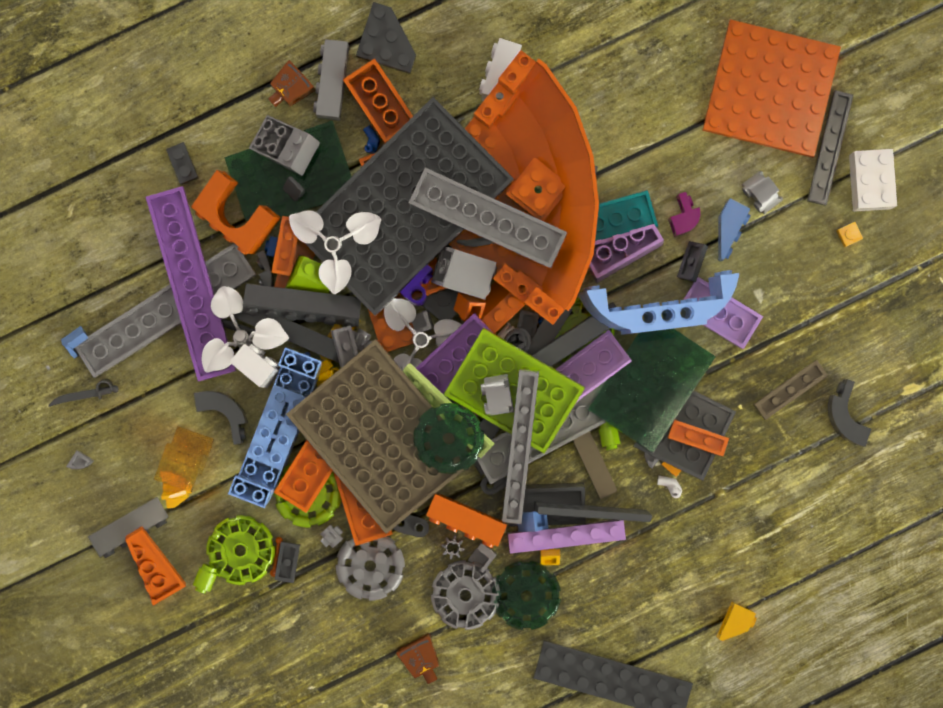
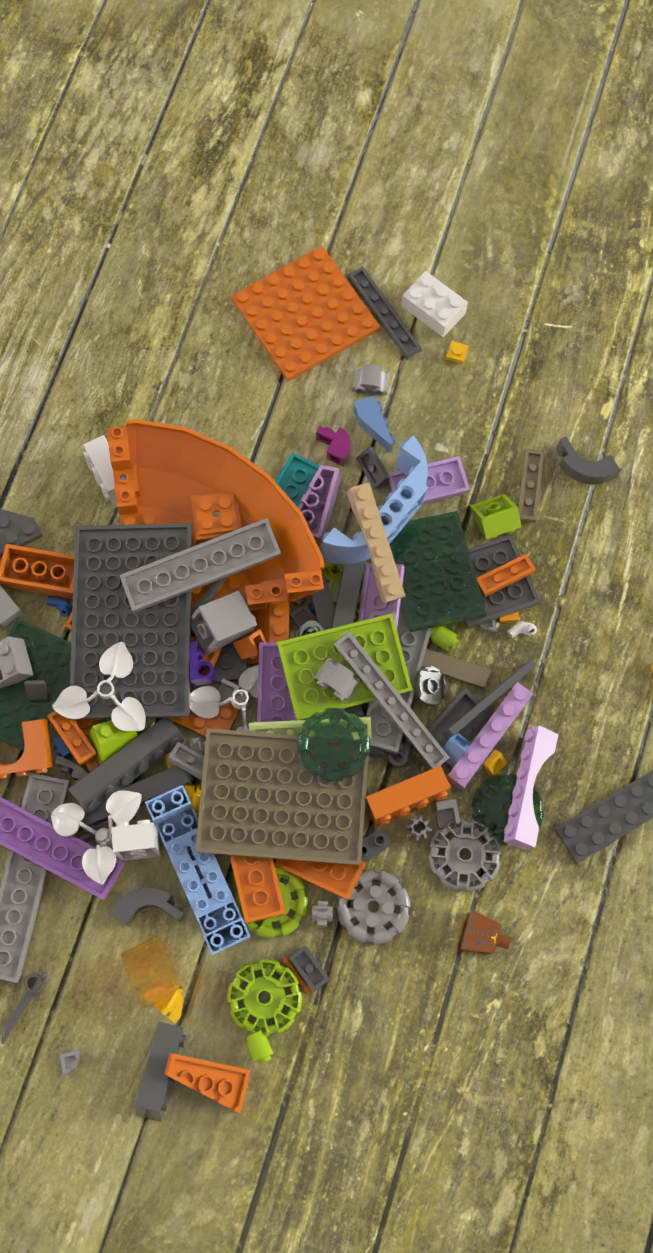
camera: 50 degrees left, 15 degrees down
none -> tan arch [347,482,405,604]
none -> dark grey tile [413,666,447,706]
none -> lime slope [469,494,522,539]
none -> arch [504,726,558,850]

